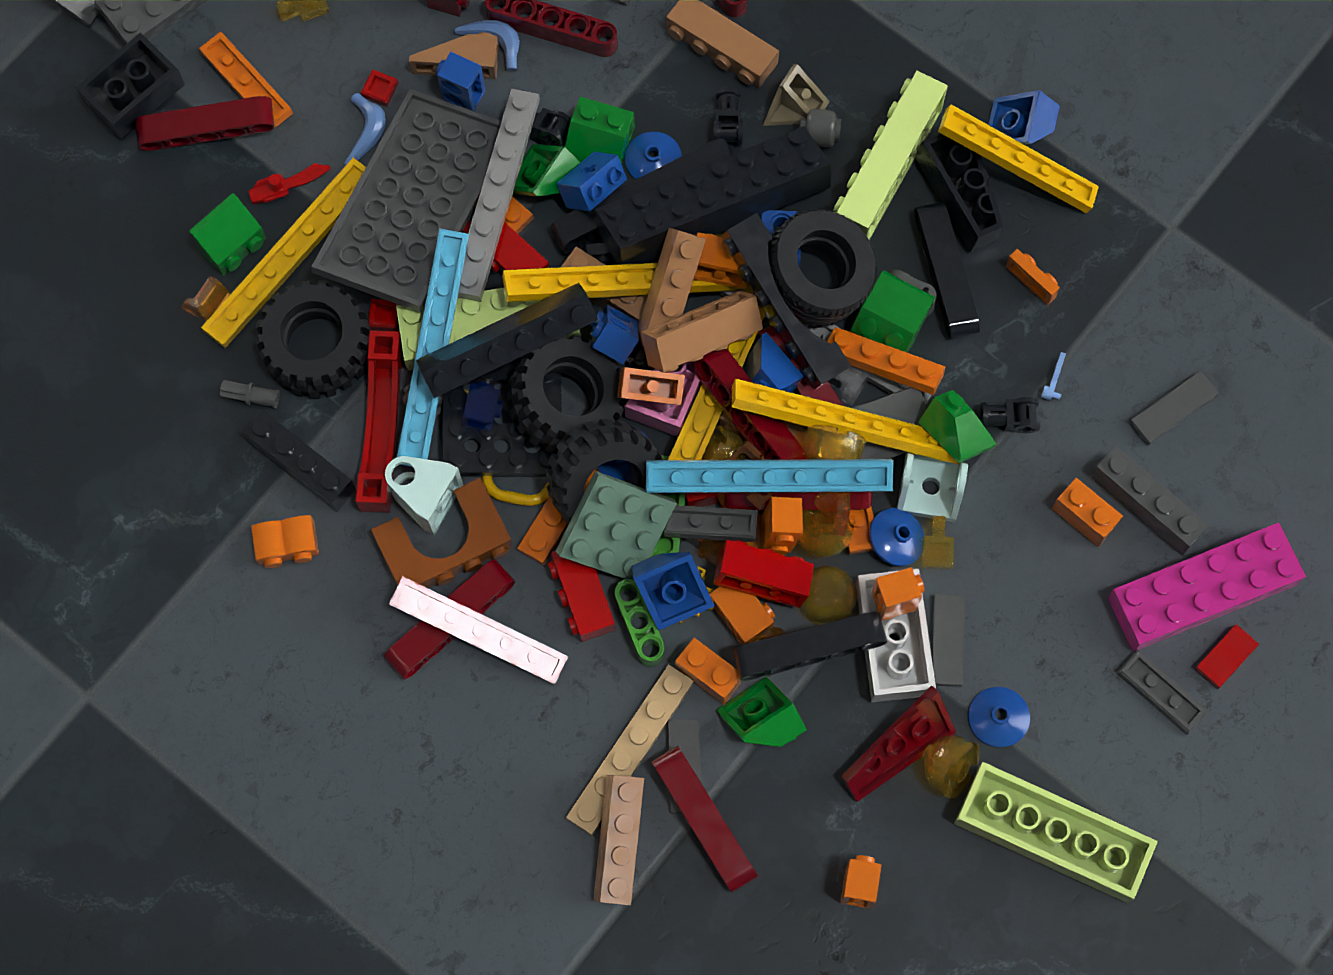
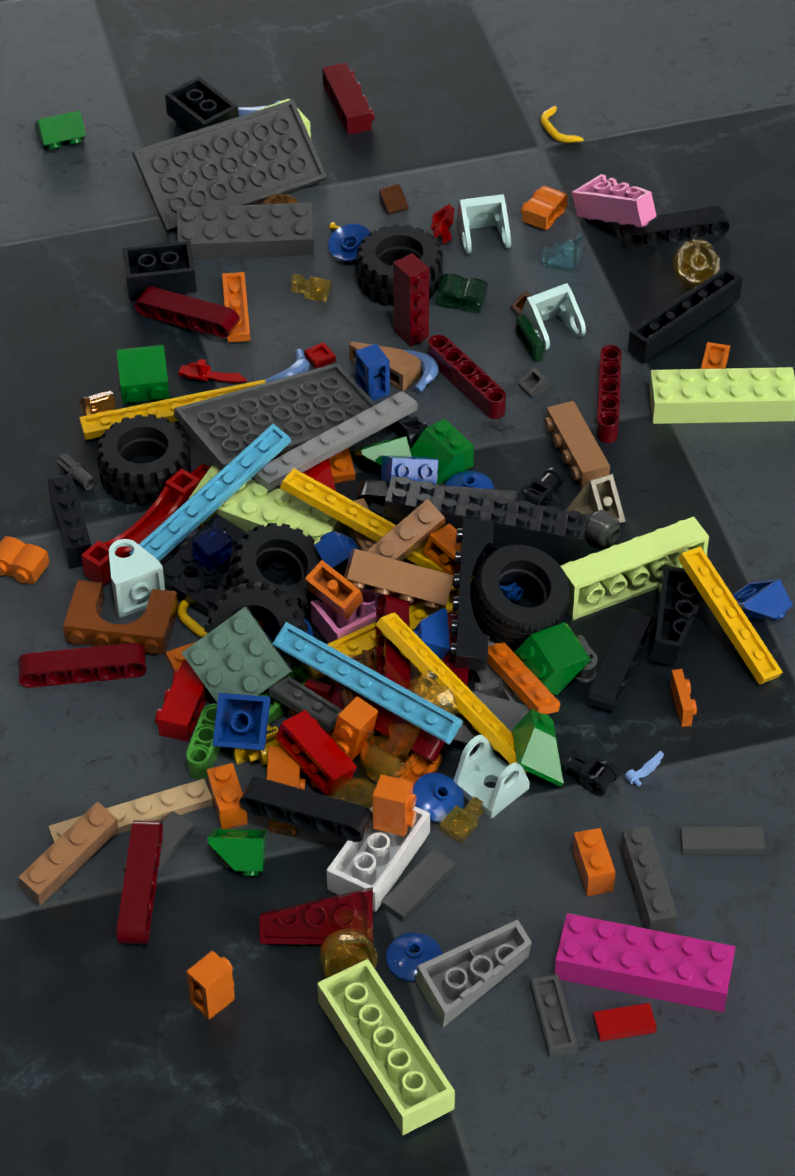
camera: 35 degrees right, 25 degrees down
tile [388,576,568,684] -> none
black brick [416,282,598,398] -> none
none -> light grey wedge [416,920,532,1028]

